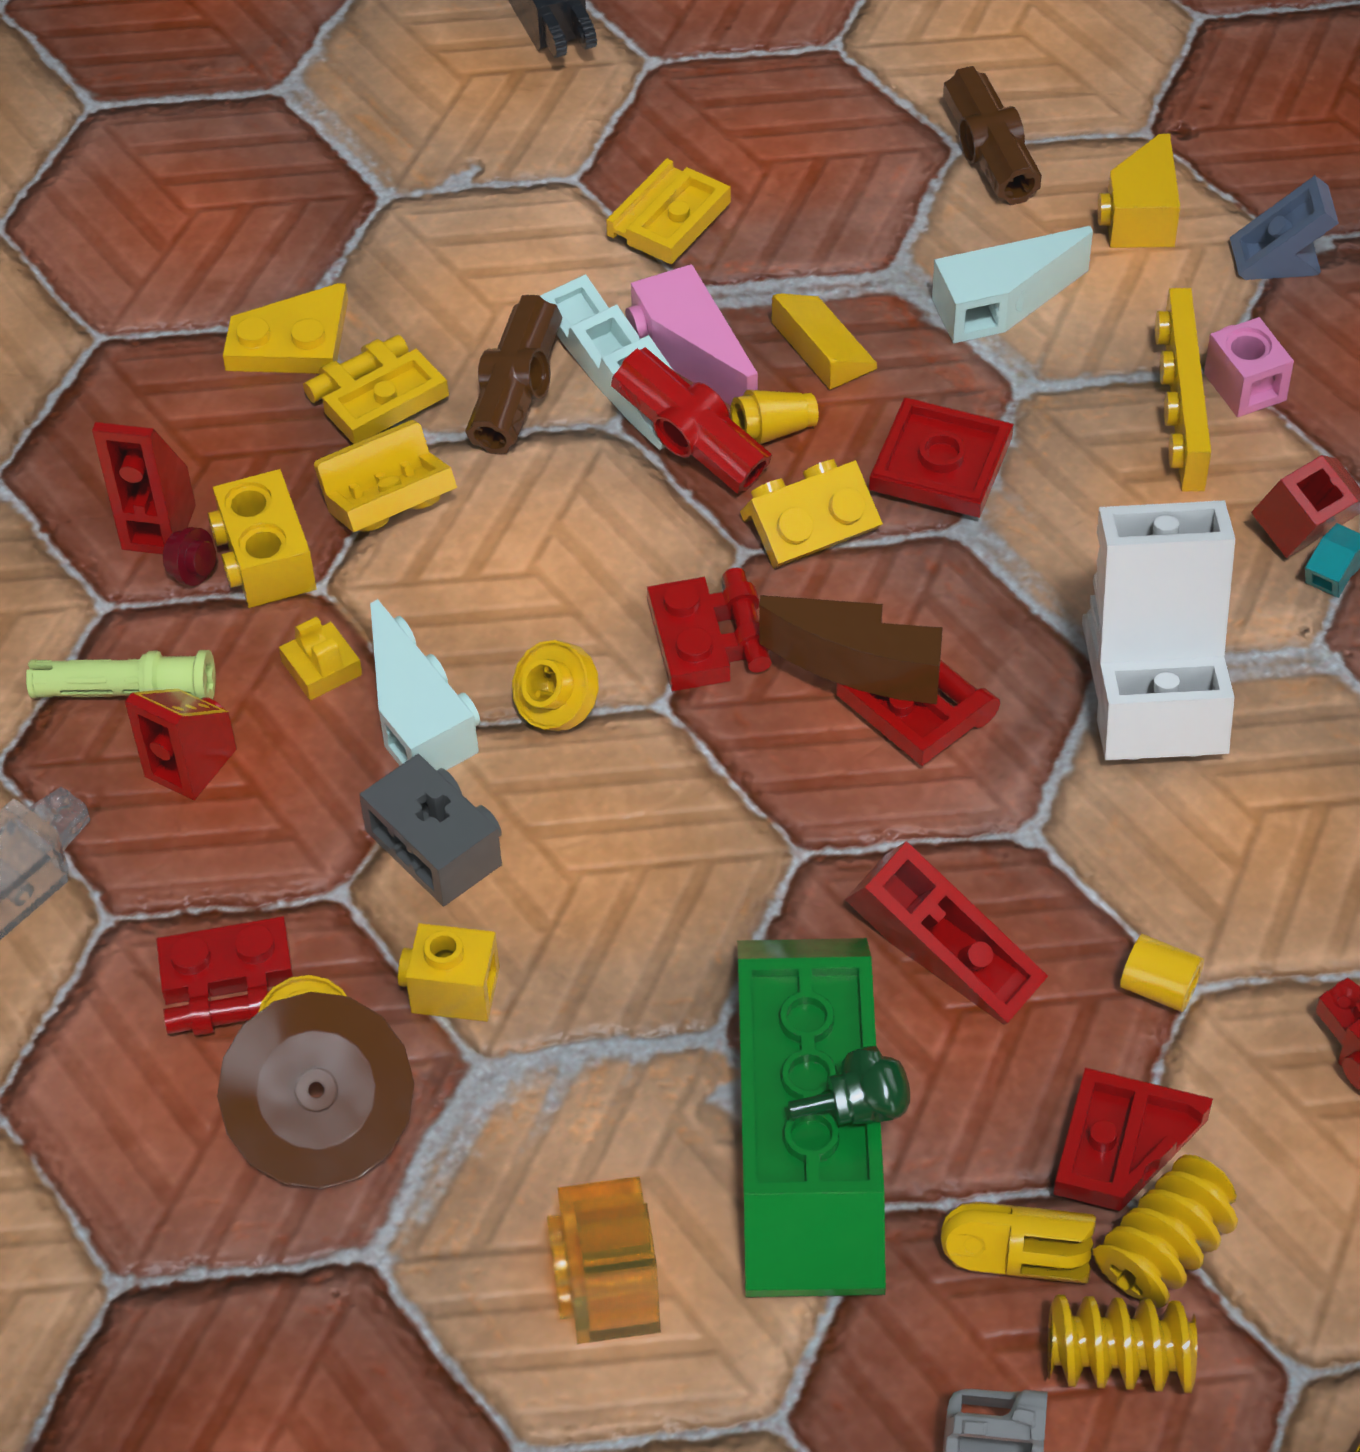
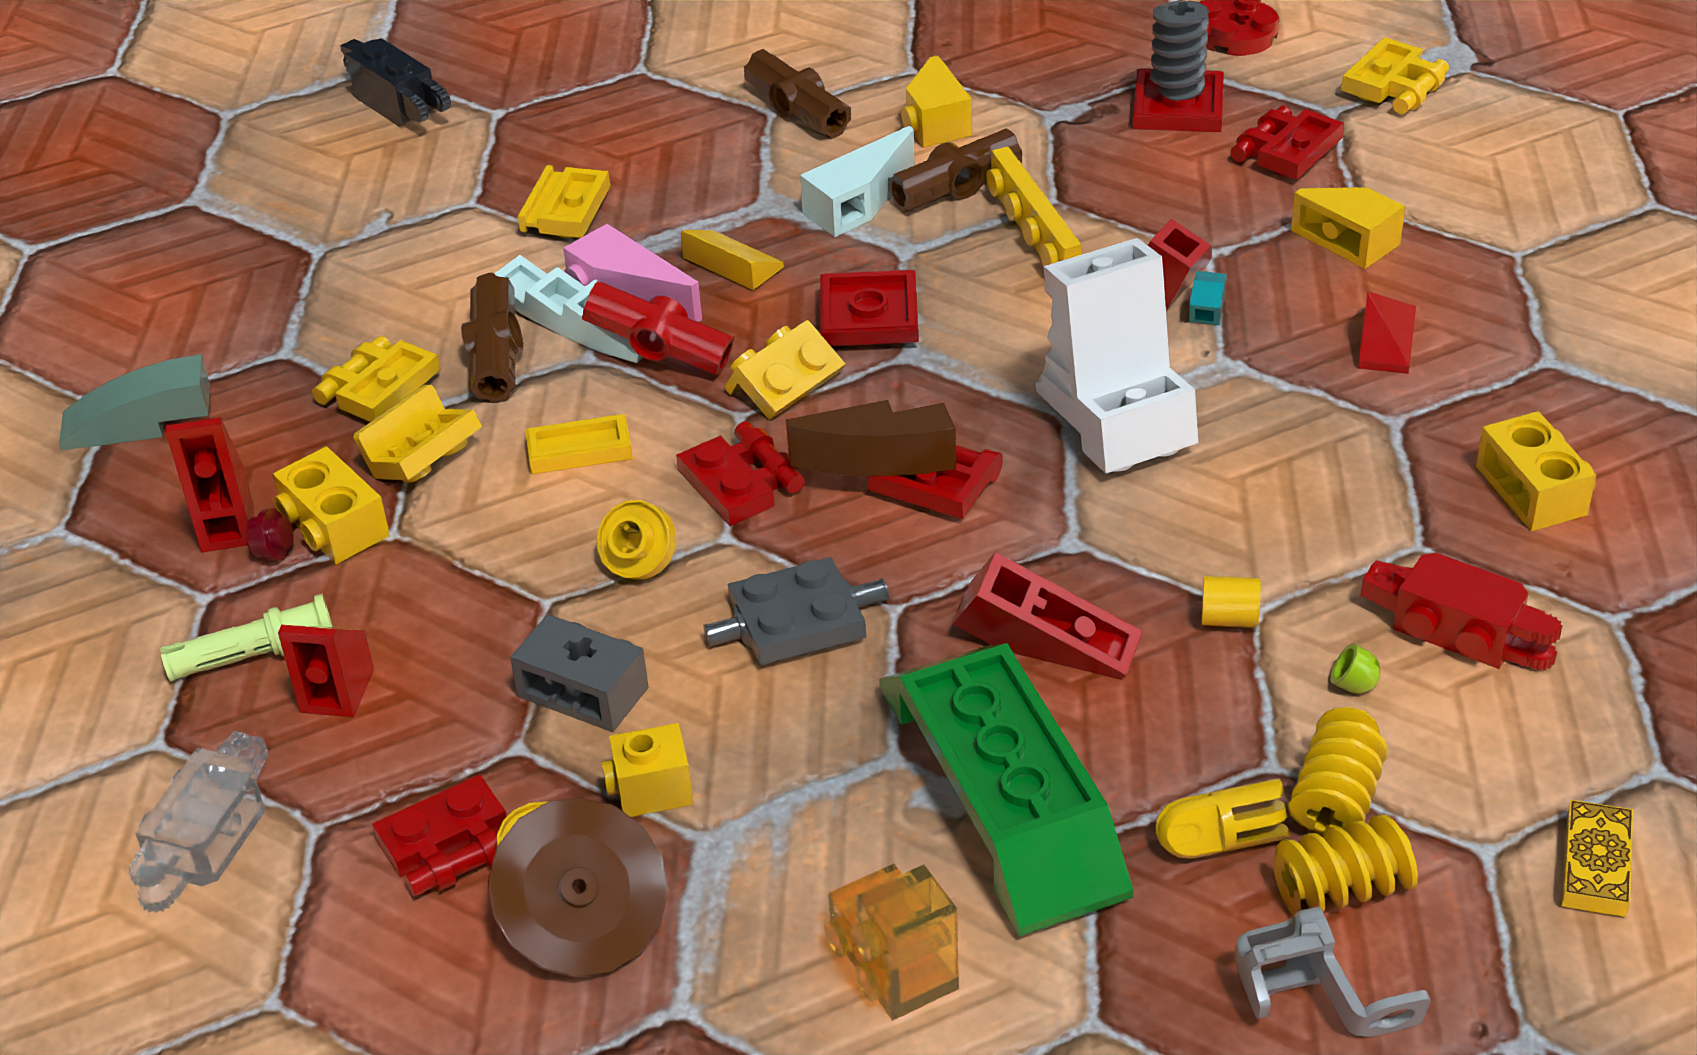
camera: 20 degrees left, 10 degrees down
yellow wing [223,283,348,374] -> none
yellow tile [279,616,363,701] -> none
light aqua slope [370,599,481,770] -> none
yellow cone [730,390,819,444] -> none
dark green piece [788,1046,910,1125] -> none
red wing [1053,1067,1213,1211] -> none
bright pink brick [1204,317,1294,418] -> none
sand blue slope [1230,175,1339,280] -> none
none -> sand green slope [59,354,210,450]
none -> yellow tile [525,414,633,475]
none -> dark grey plate [703,557,889,665]
none -> reddish brown piece [888,128,1022,213]
none -> lime hinge [1331,643,1380,694]

